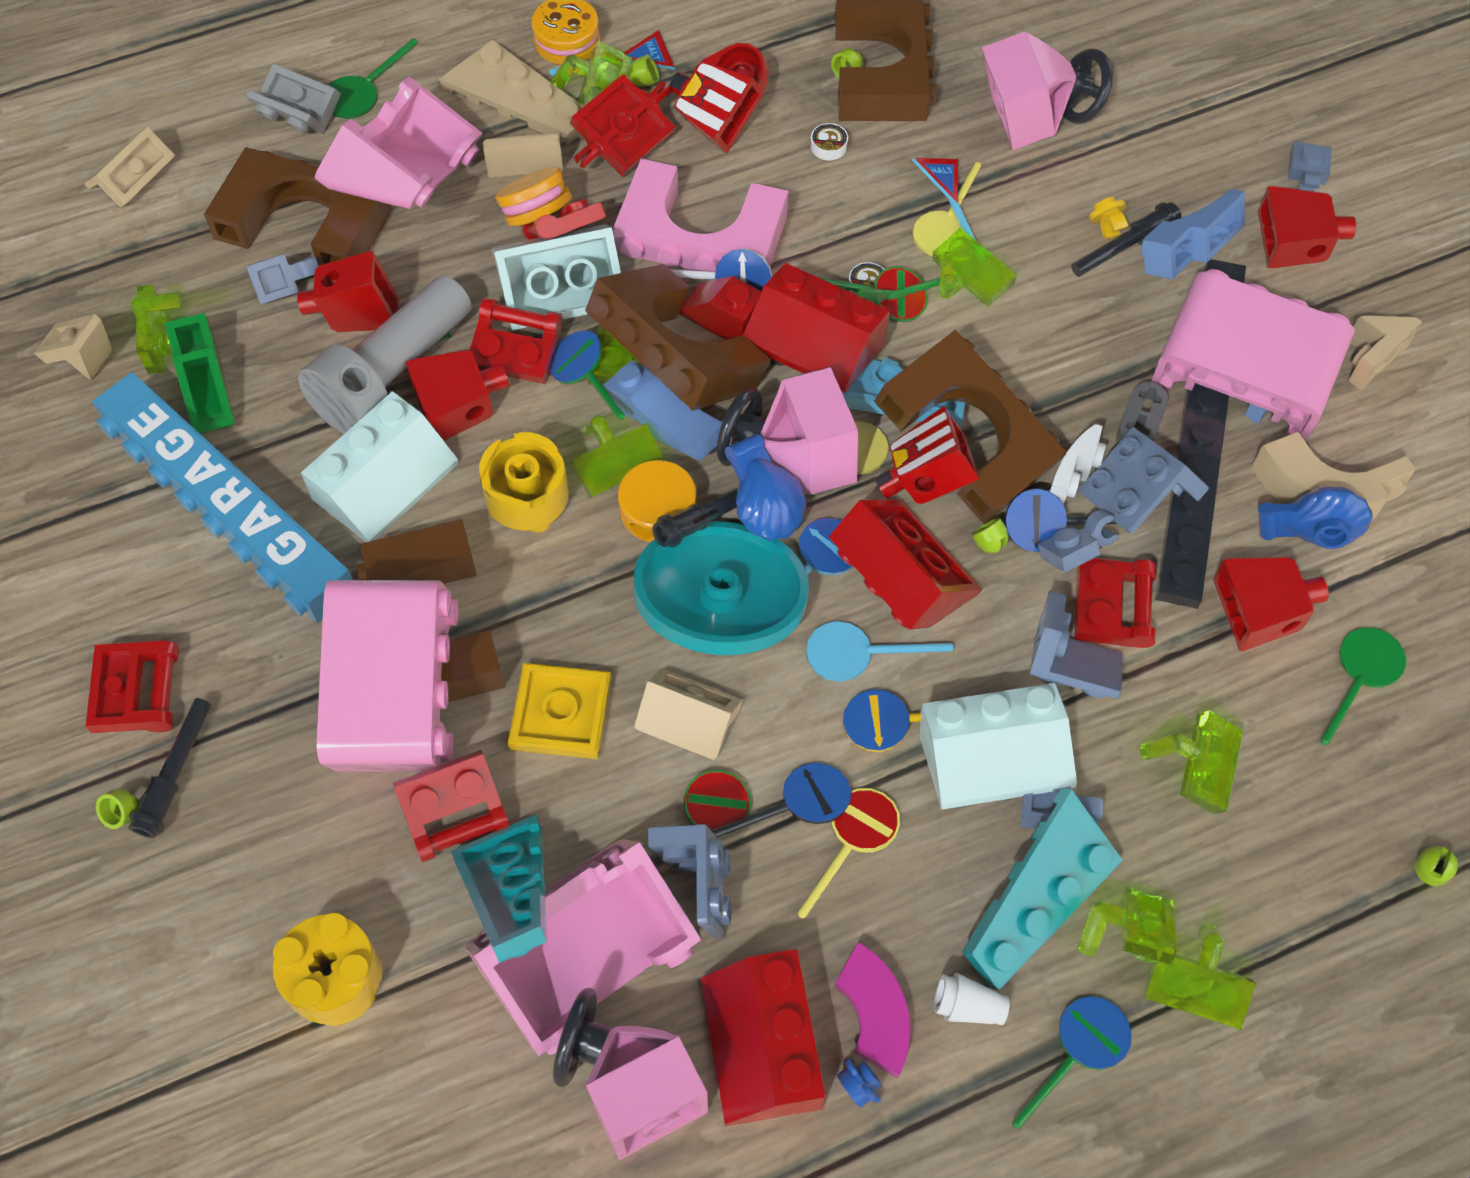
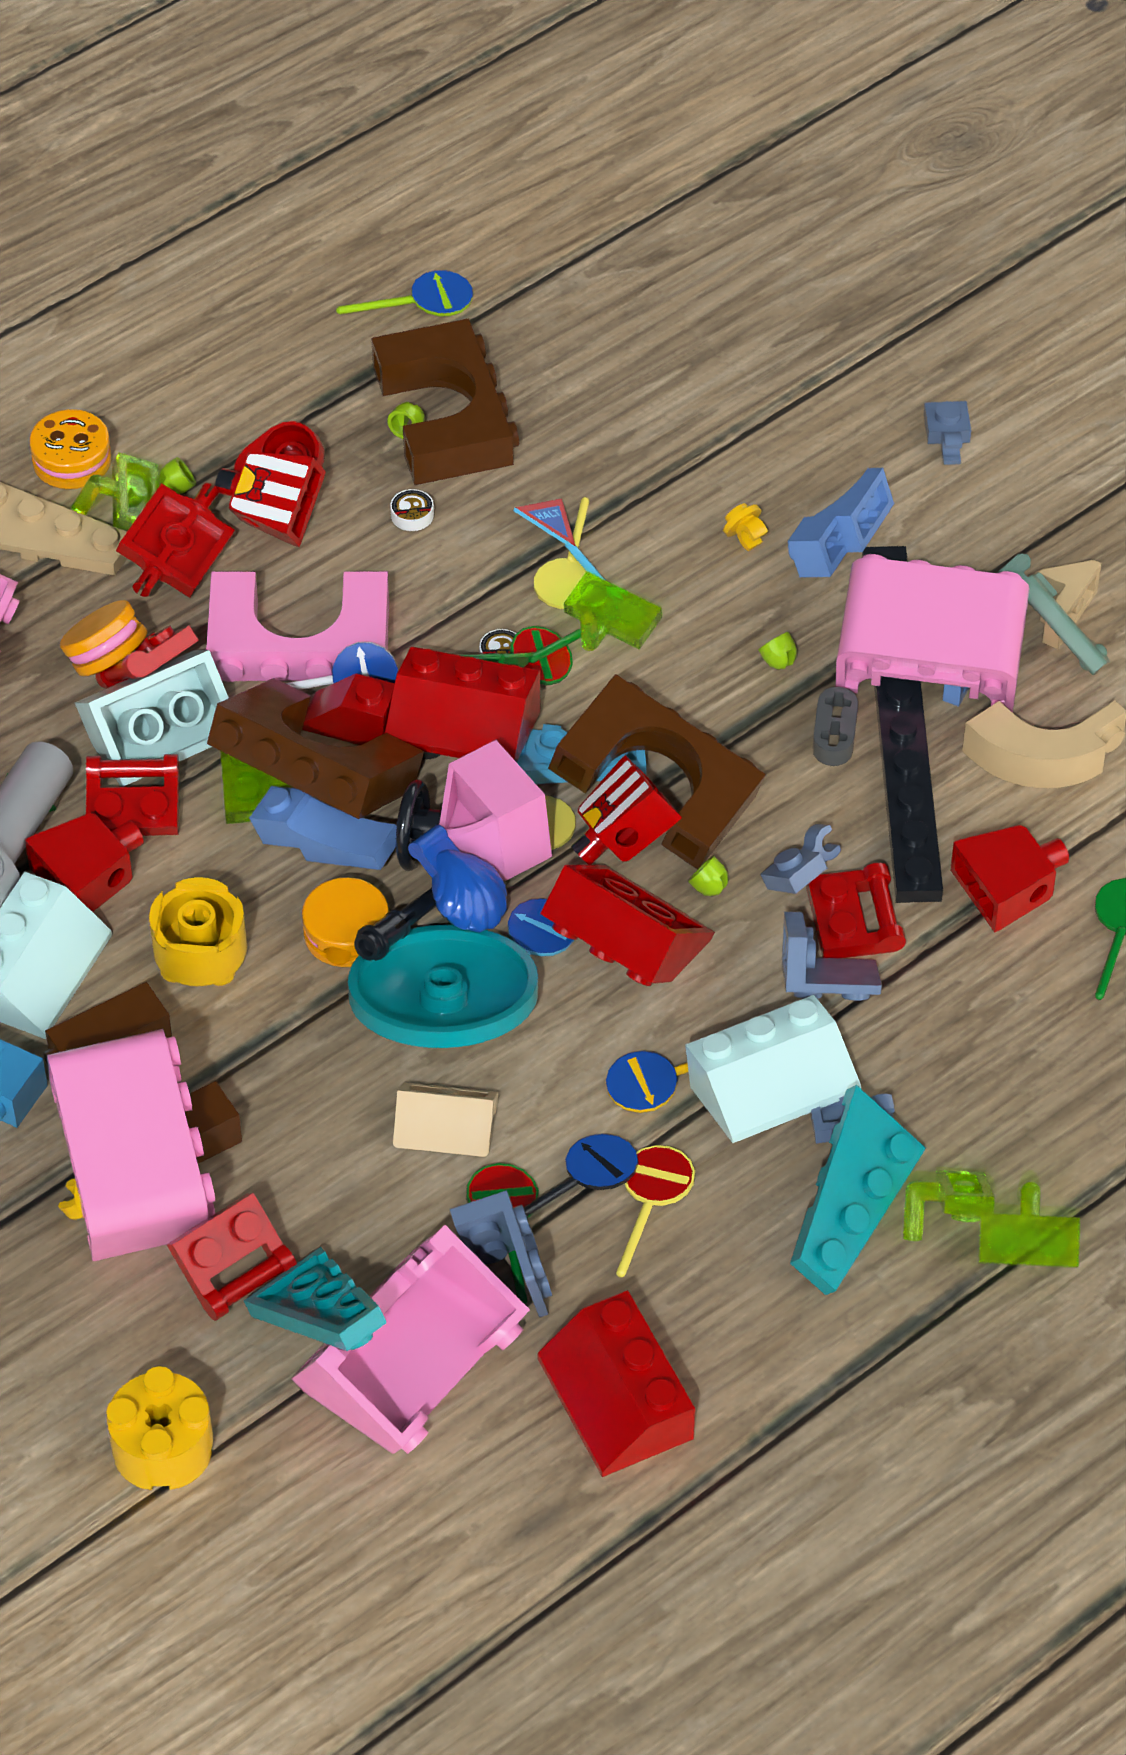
camera: 15 degrees left, 10 degrees down
tan panel [483,132,563,178] -> none
yellow tile [508,663,612,760] -> none
piece [549,30,675,76] -> none
blue piece [550,331,625,420] -> none
bright pink piece [553,987,708,1160] -> none
clear neon green plate [571,415,665,499] -> none
medium azure piece [806,621,954,682] -> none
dark pink tile [834,942,910,1079] -> none
blue plate [837,1058,882,1108] -> none
white cone [933,973,1010,1025] -> none
bright pink piece [982,31,1113,150] -> none
piece [1004,489,1117,552] -> none
blue piece [1012,996,1132,1129] -> none
white slope [1050,424,1106,505] -> none
black pin [1071,202,1181,277] -> none
sand blue bracket [1079,427,1209,534] -> none
clear neon green plate [1140,710,1243,815] -> none
red torso [1257,186,1356,268] -> none
blue animal [1258,486,1373,549] -> none
none -> lime hinge [758,632,798,670]
none -> sand green piece [997,554,1110,675]

